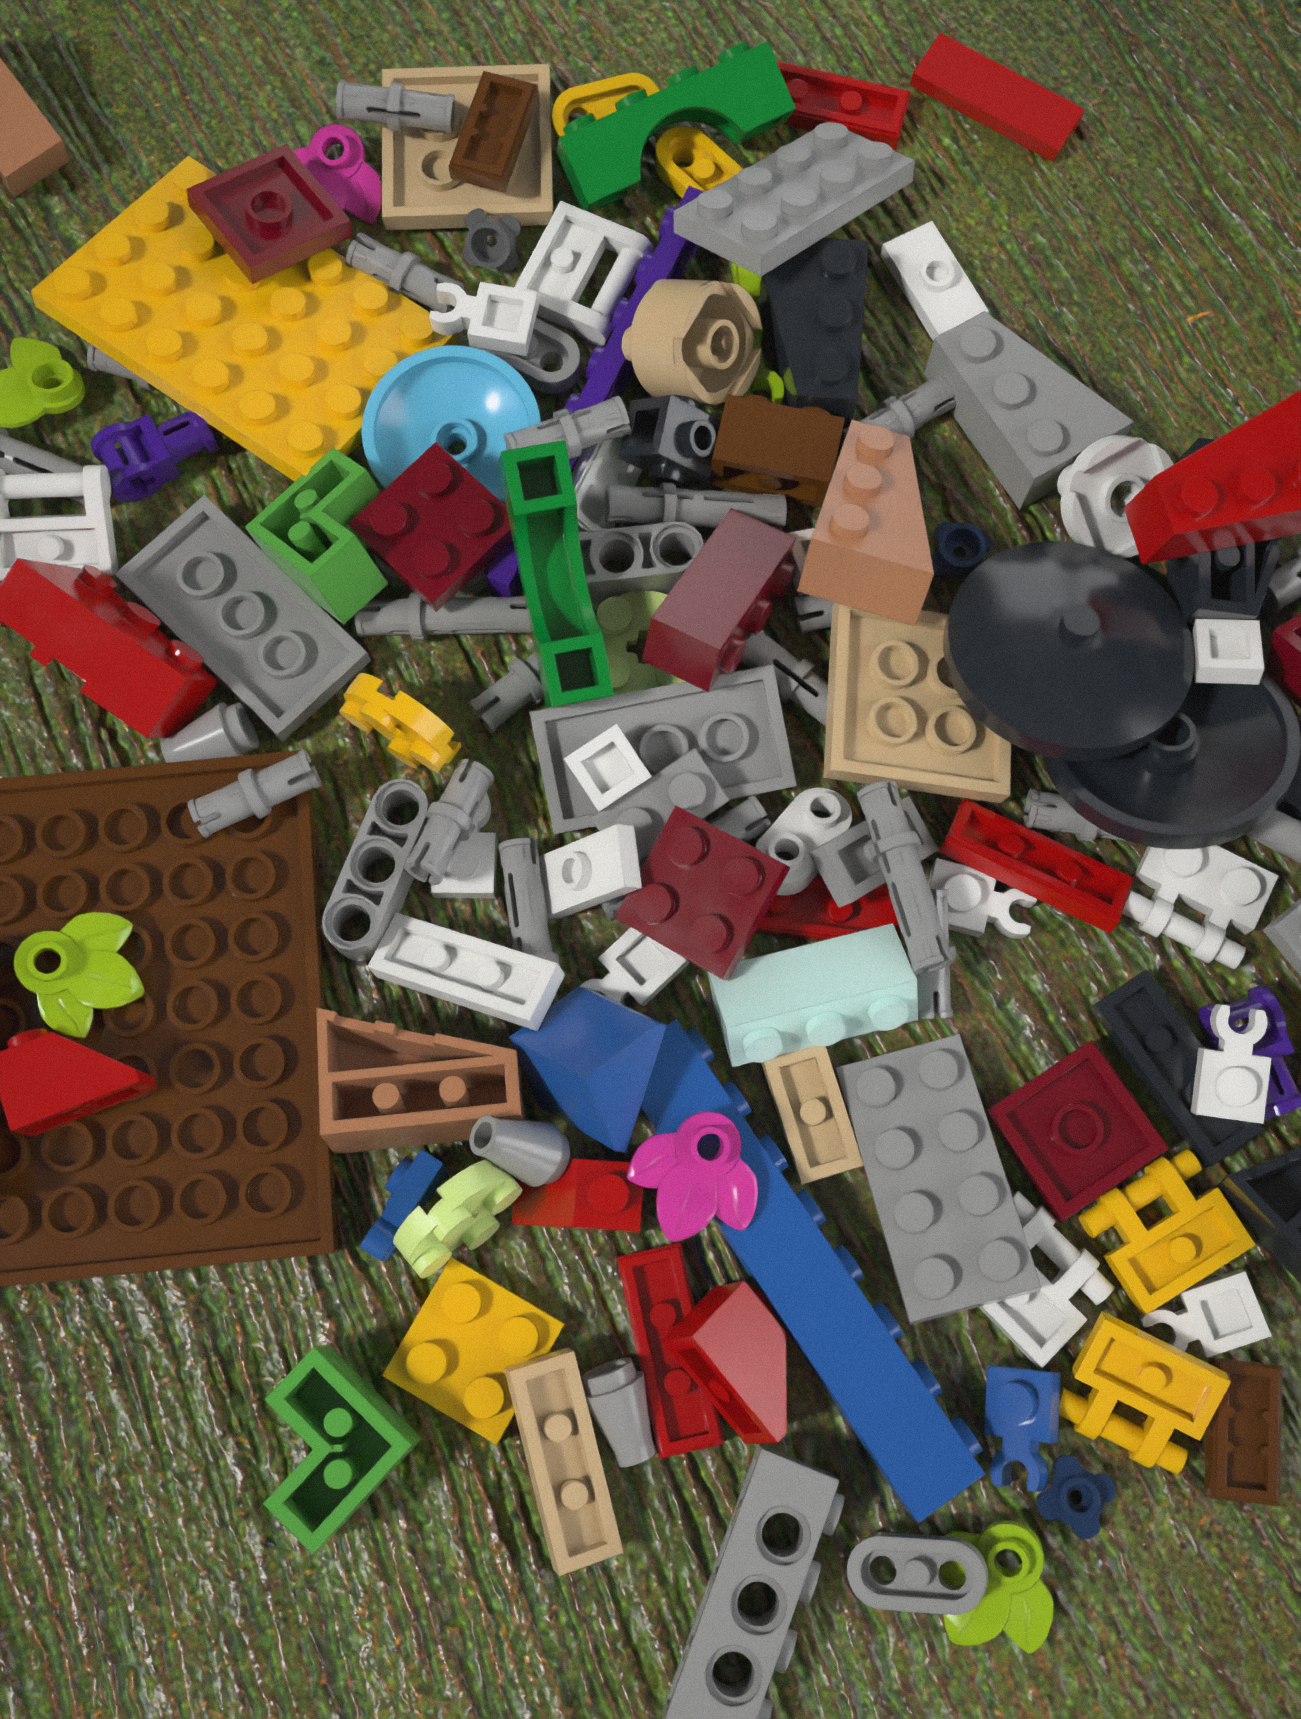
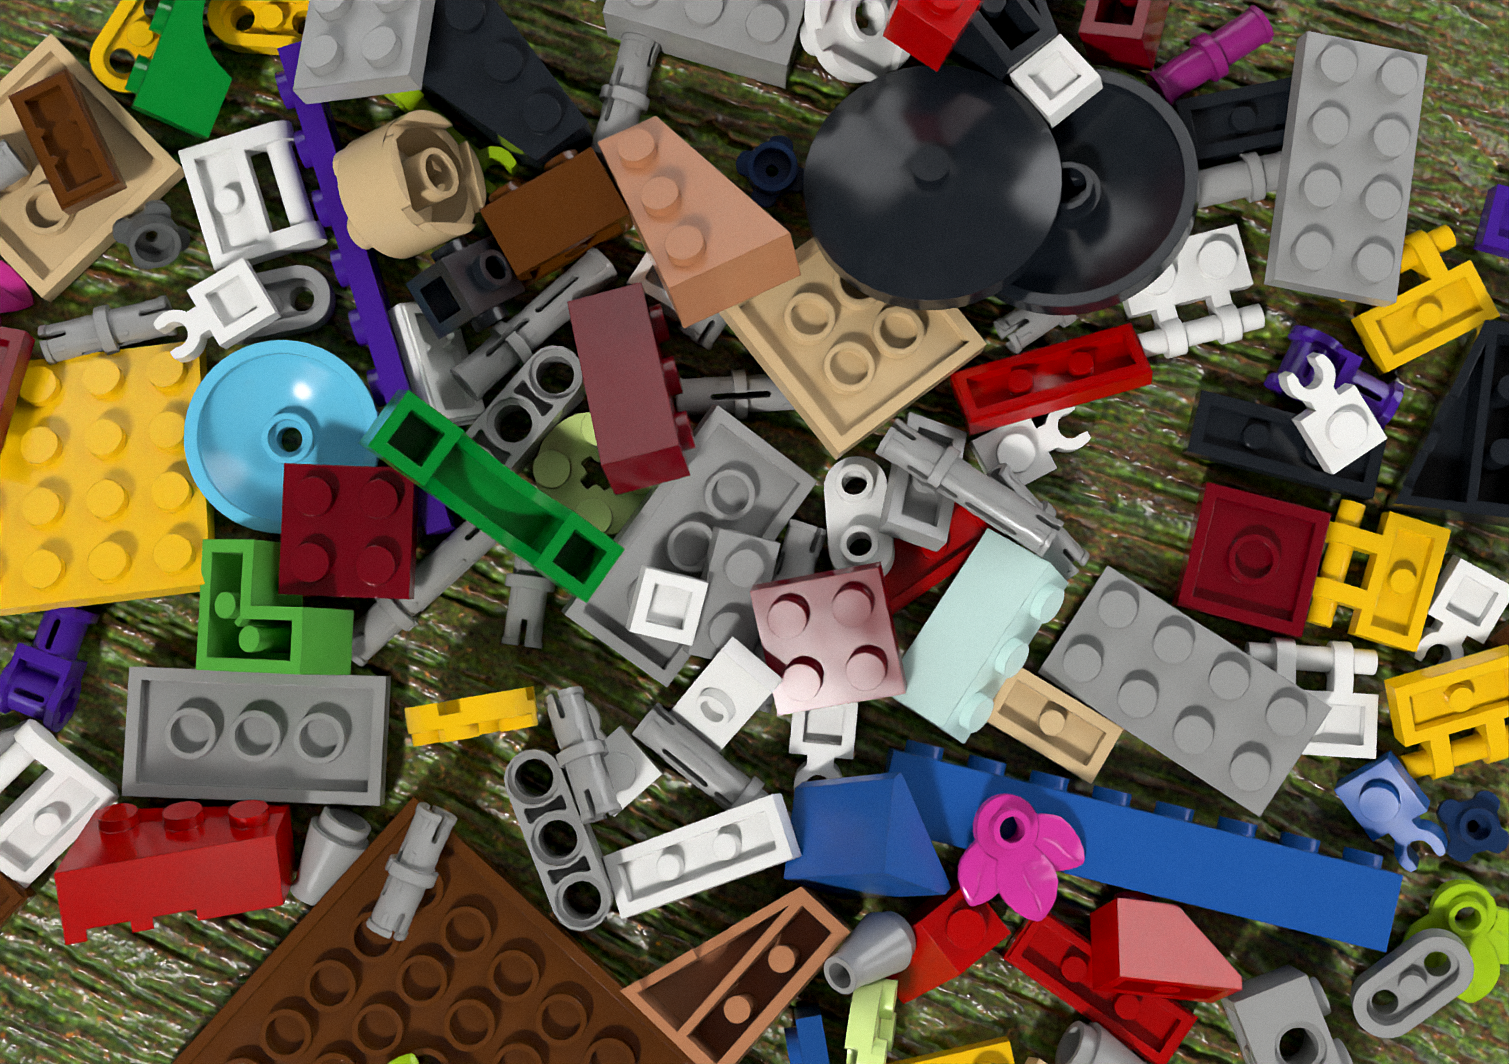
camera: 45 degrees left, 10 degrees up
light grey pin [504,396,631,459] -> none

